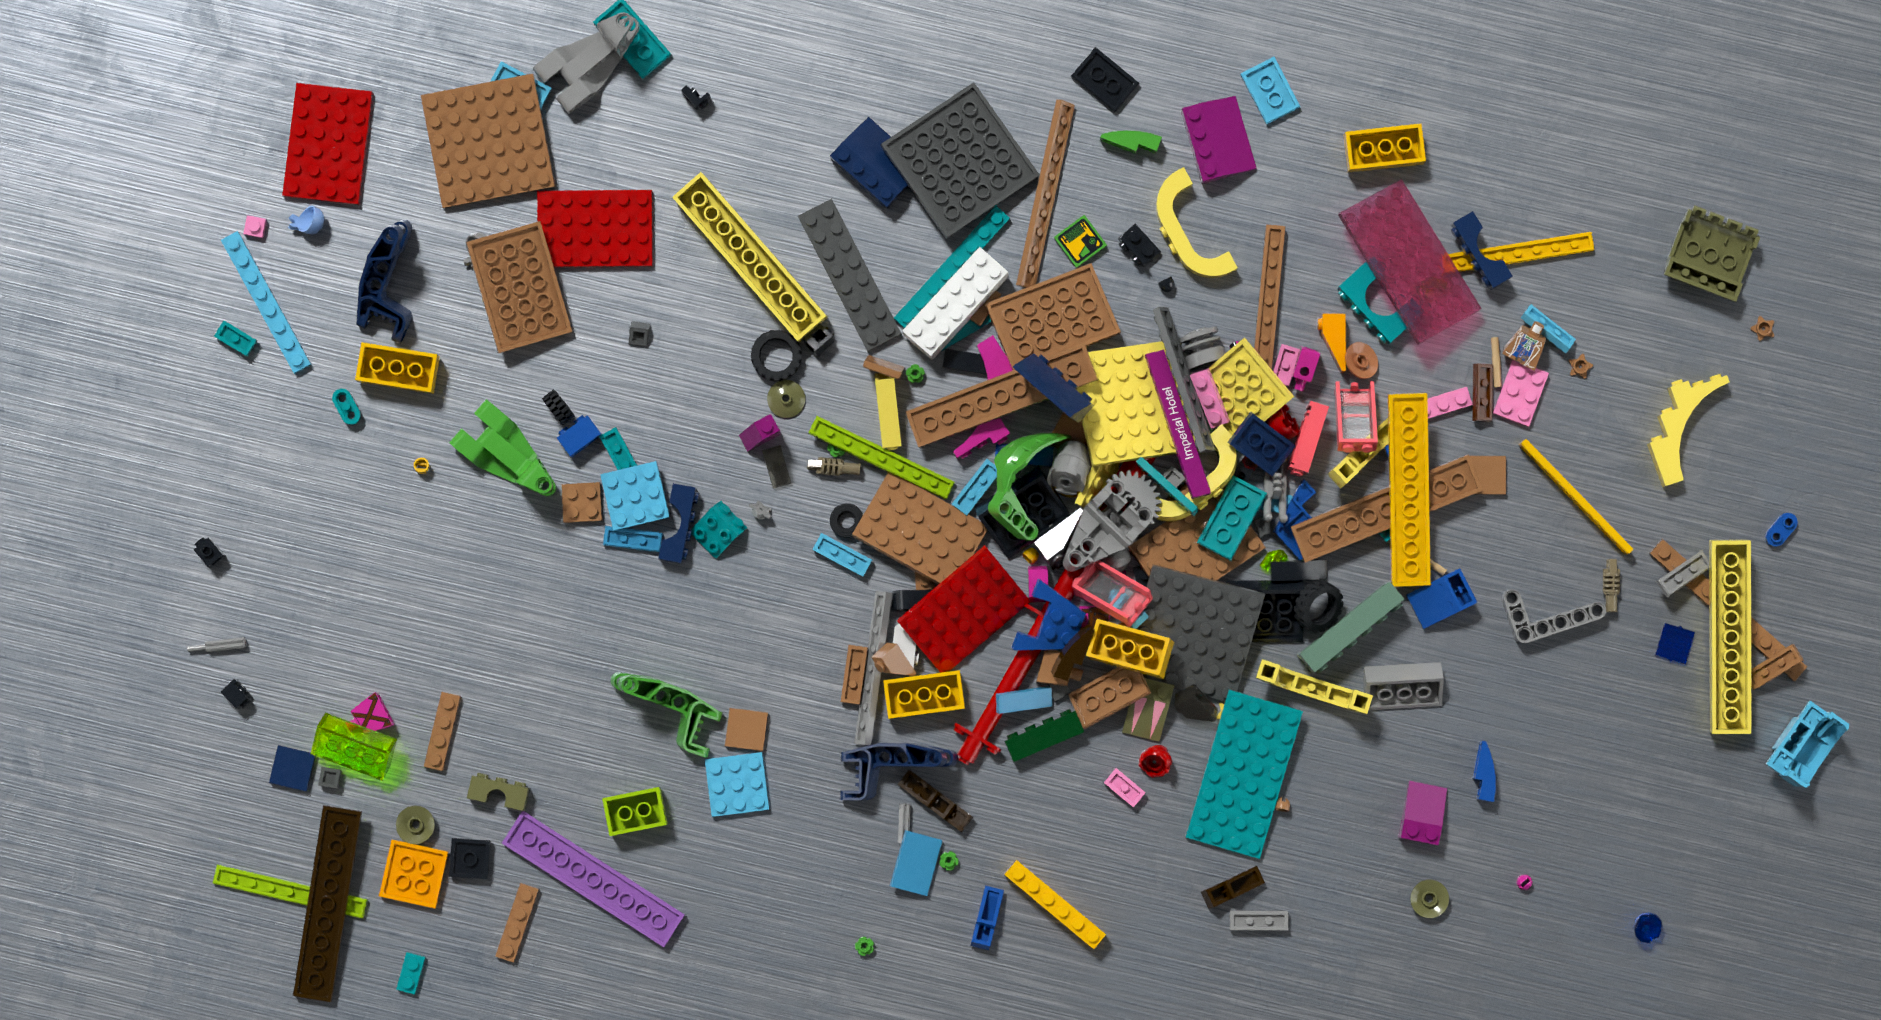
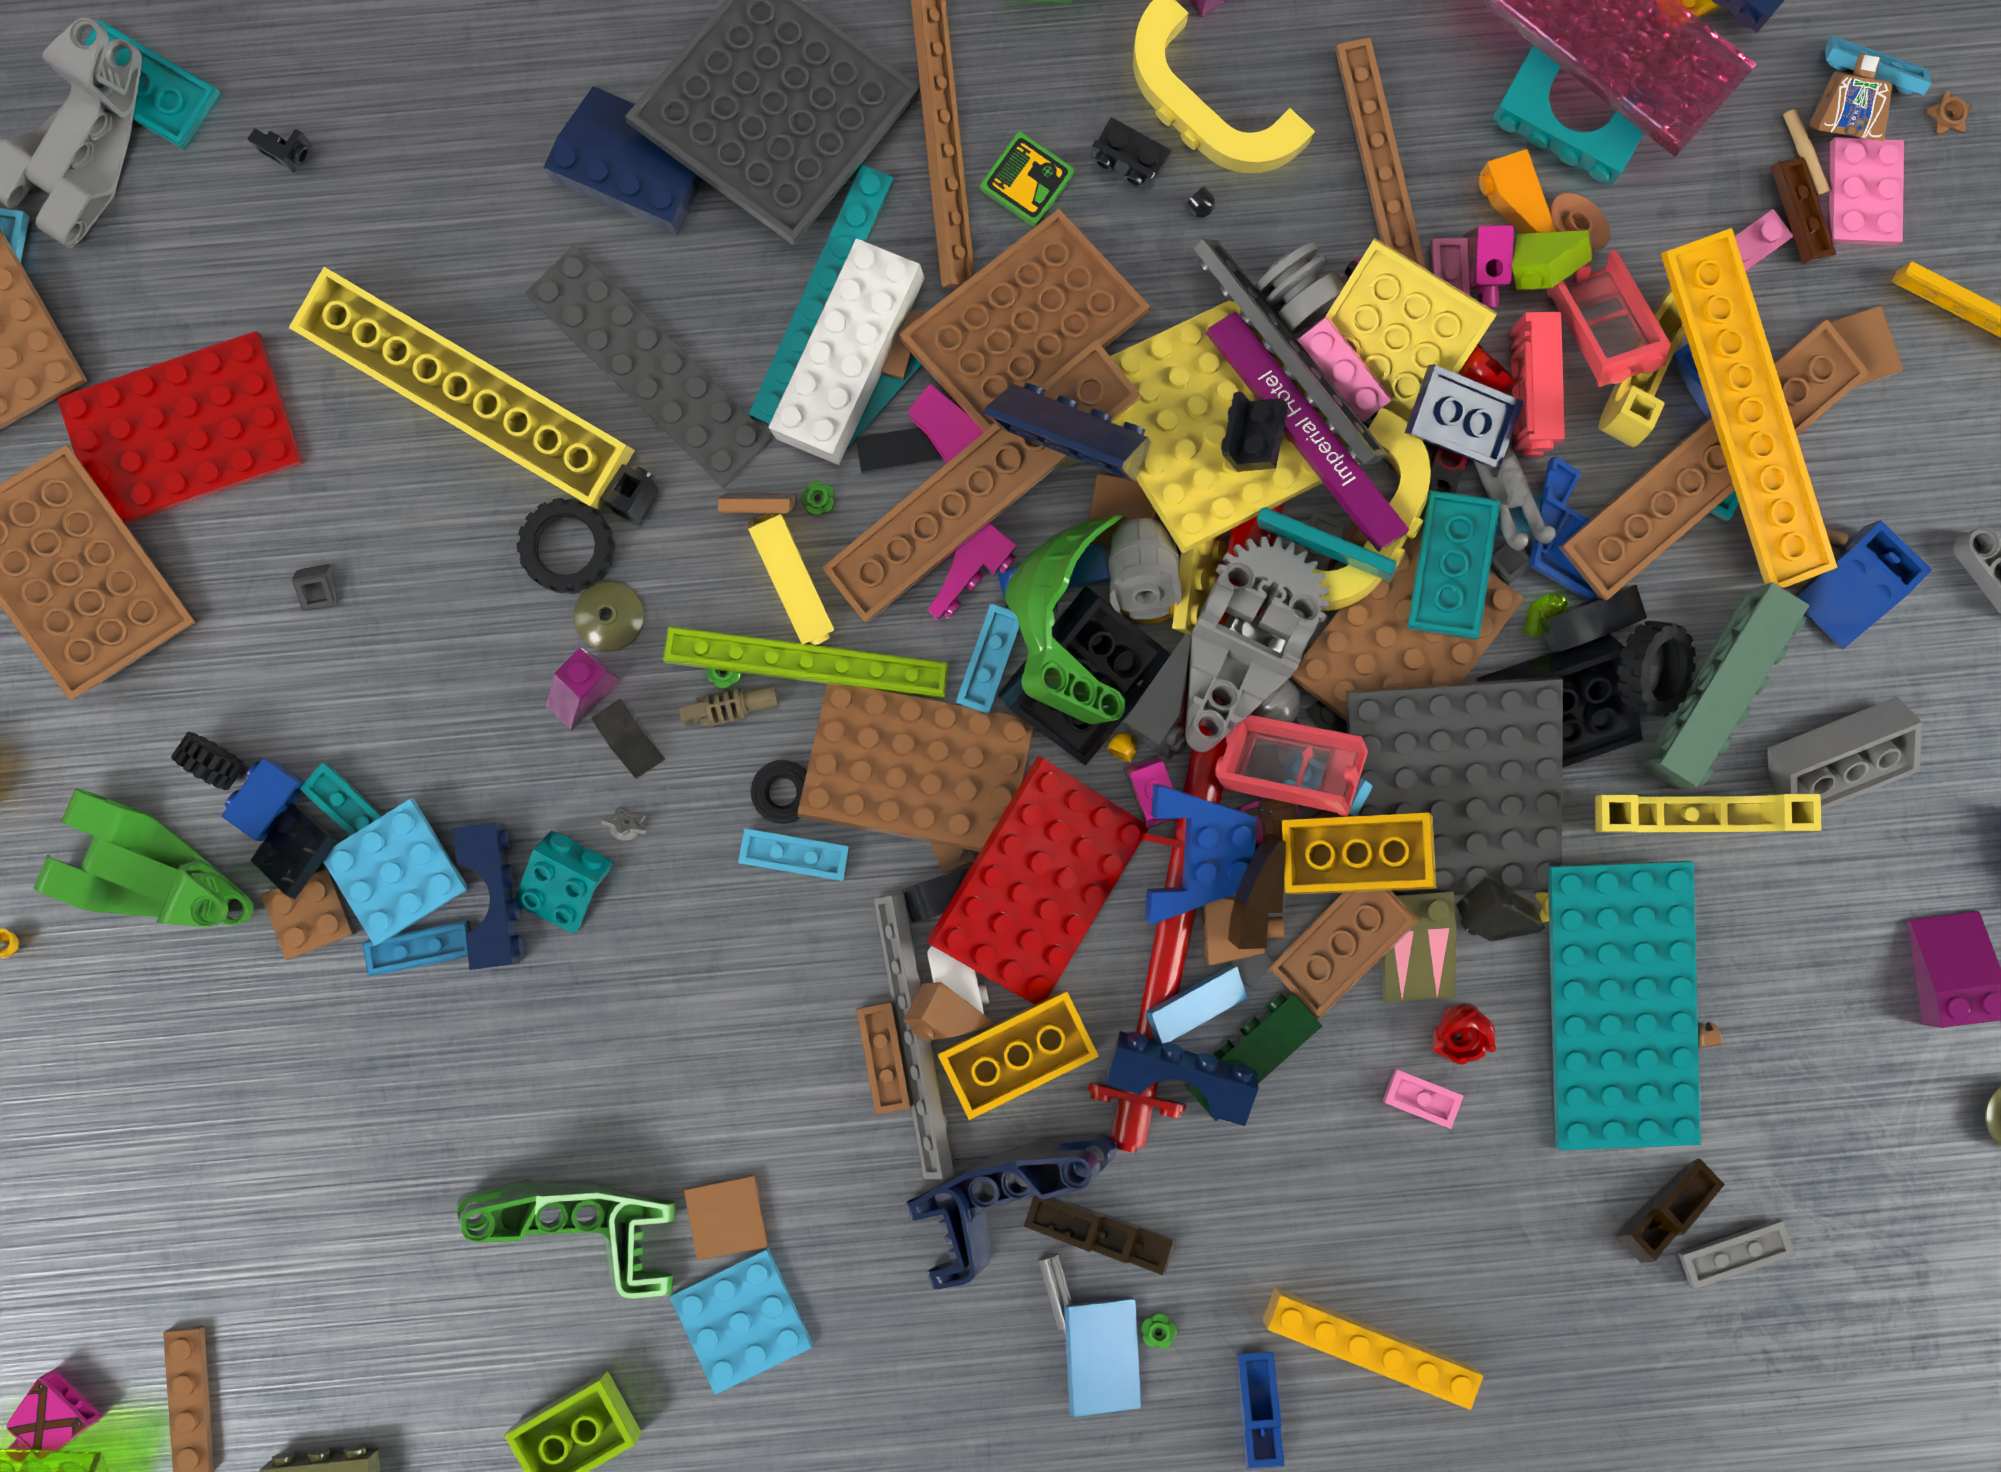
camera: 20 degrees left, 0 degrees up
none -> black plate [250,803,338,899]
none -> dark blue arch [1105,1031,1258,1126]
none -> black bracket [1221,392,1288,472]
none -> lime slope [1512,230,1593,290]

